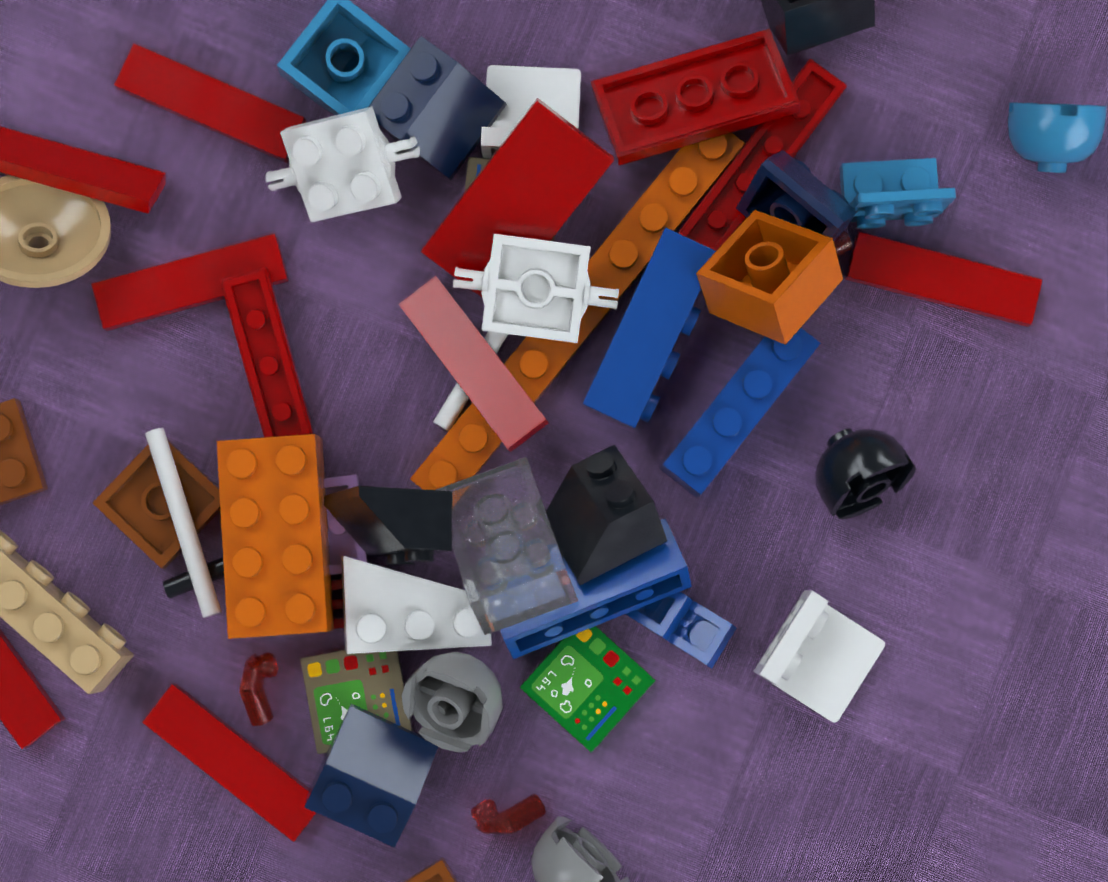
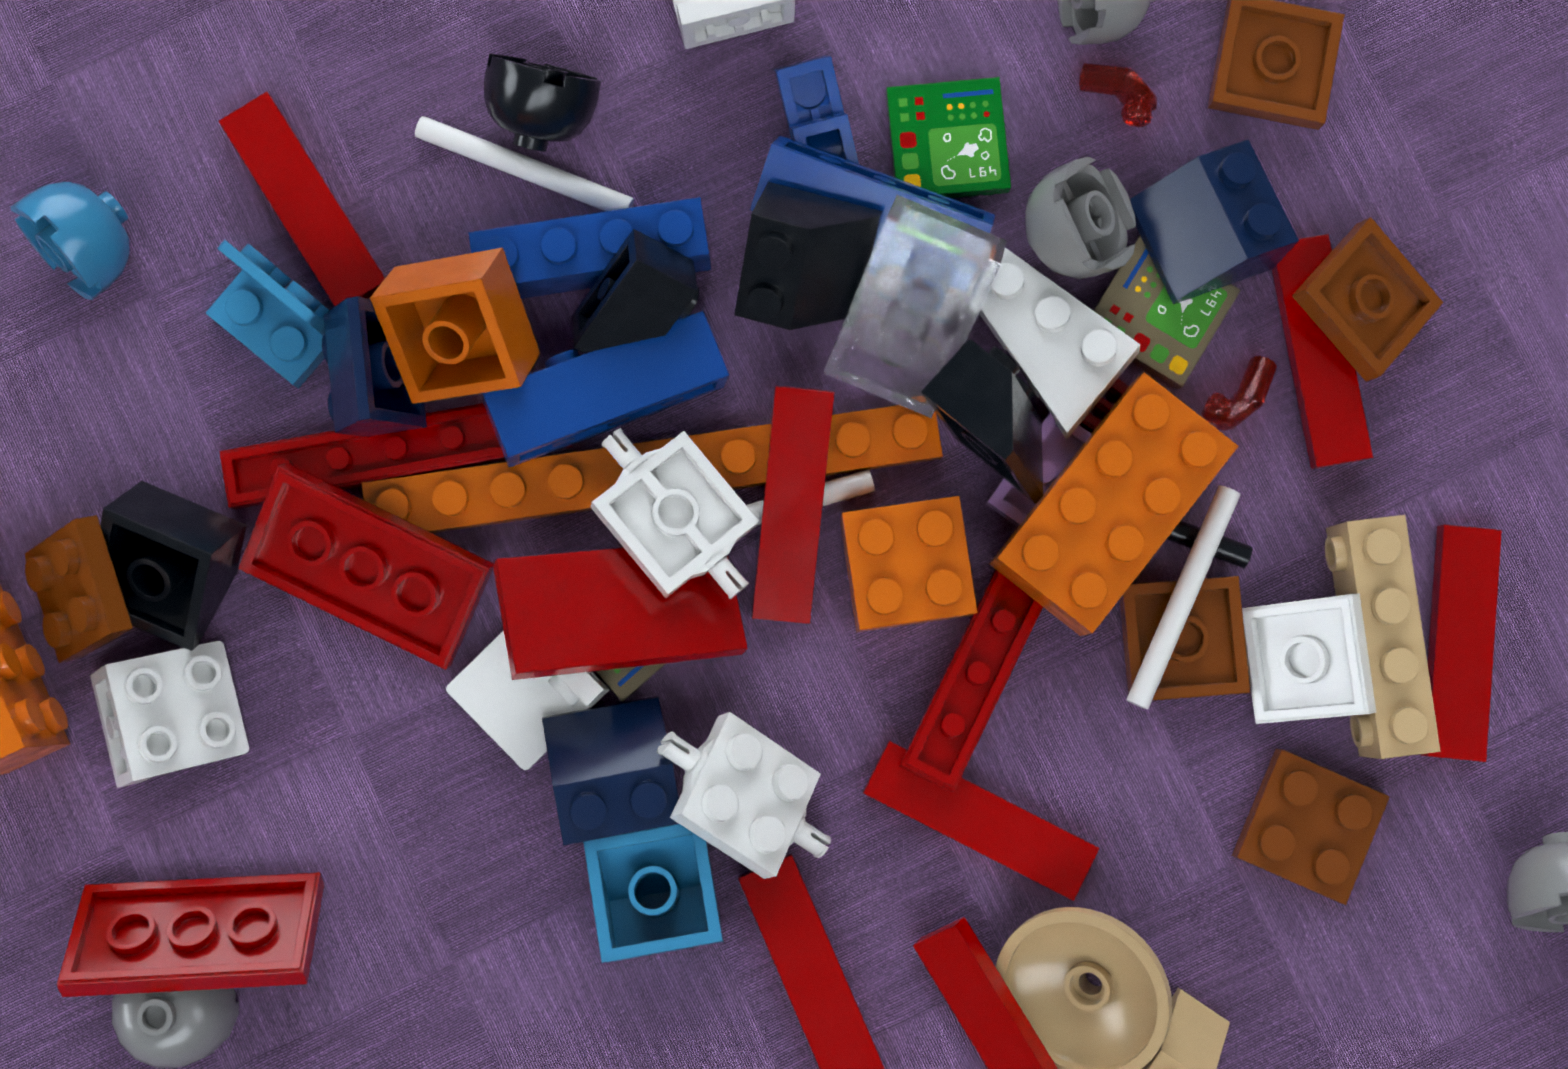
camera: 140 degrees left, 0 degrees up
none -> white bar [415,116,634,211]
none -> black slope [572,229,699,353]
none -> orange brick [840,496,978,633]
none -> white tile [1242,593,1376,724]
none -> dark orange plate [1292,217,1444,382]

